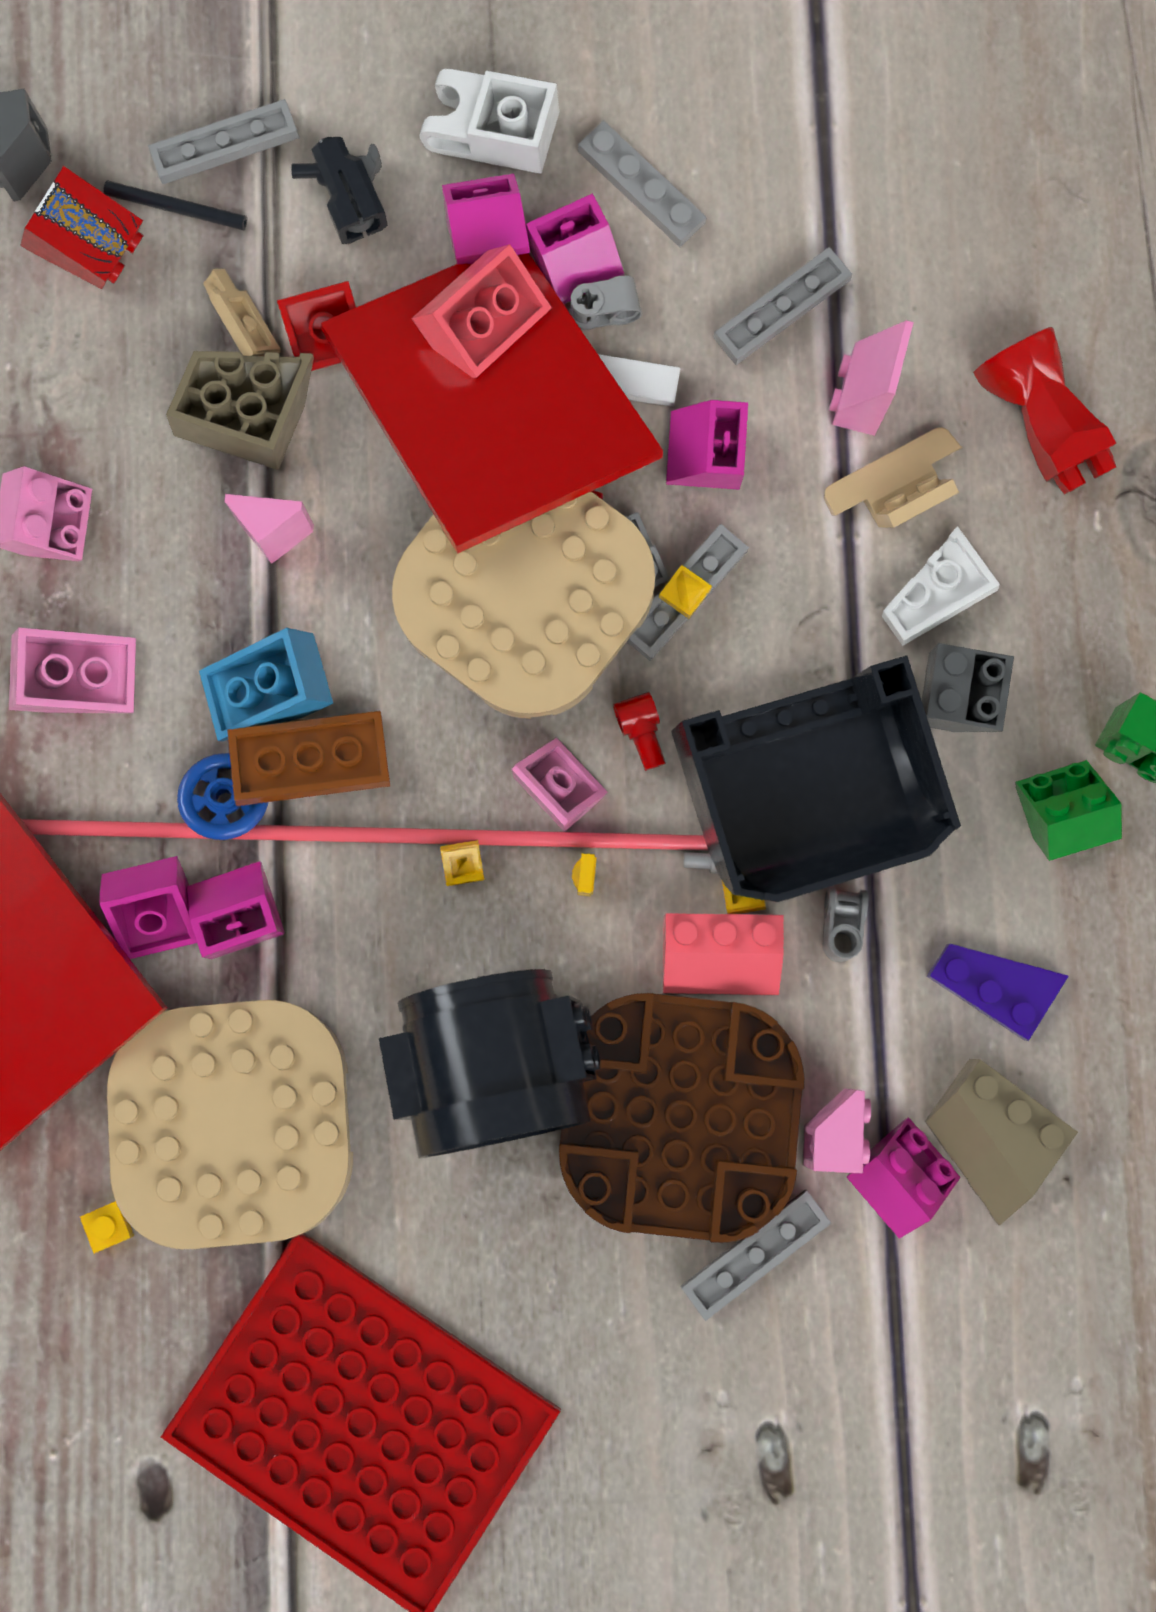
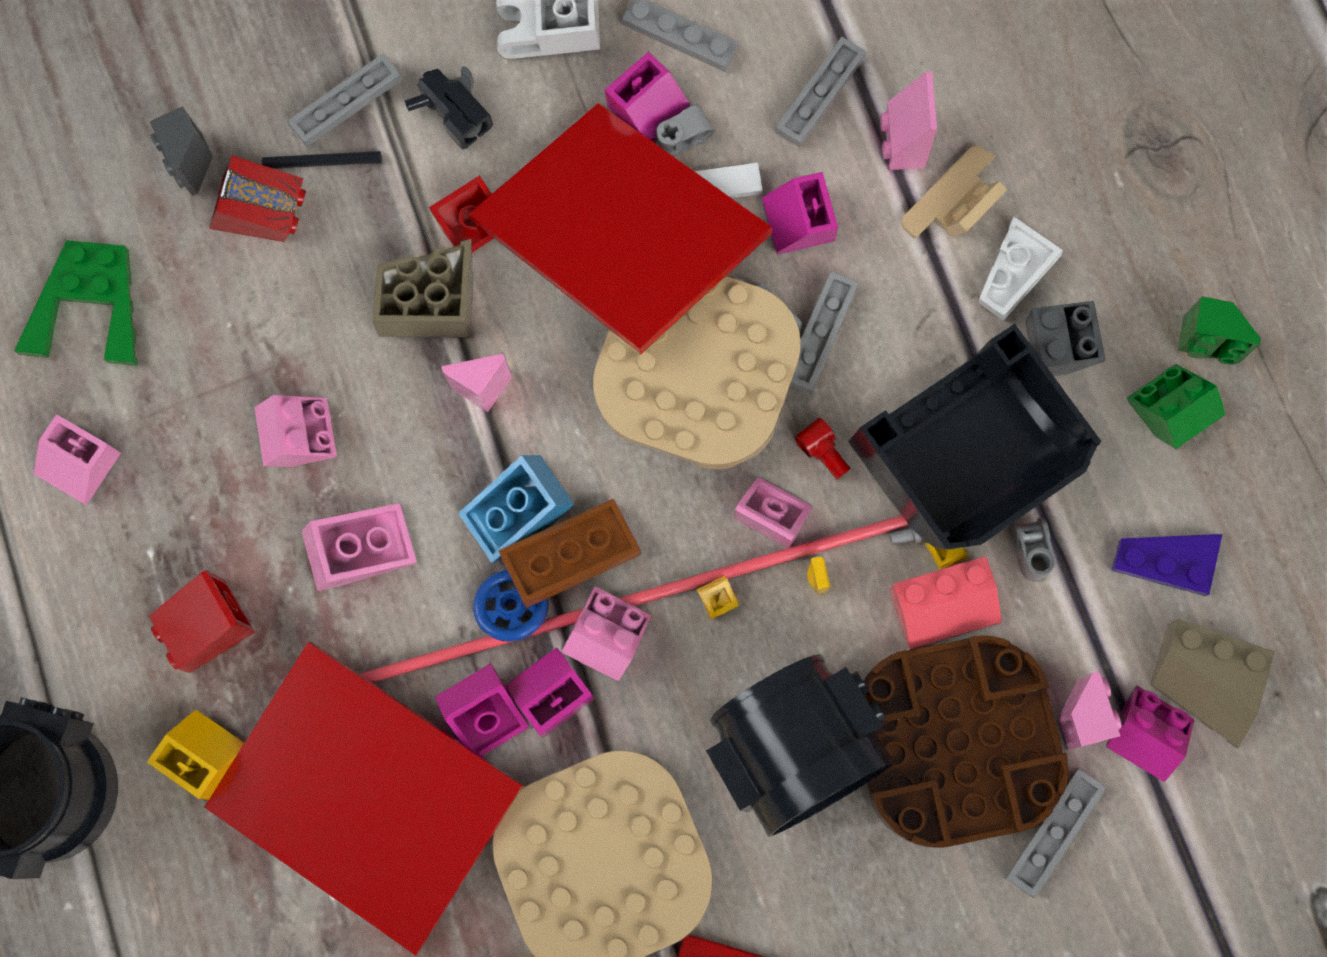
camera: 10 degrees left, 5 degrees down
tan hinge [203,269,281,356] -> none
coral slope [412,244,552,378] -> none
dark pink slope [442,173,530,265] -> none
yellow tile [659,565,712,619] -> none
red hips [973,327,1117,495] -> none
none -> bright pink slope [561,586,651,682]

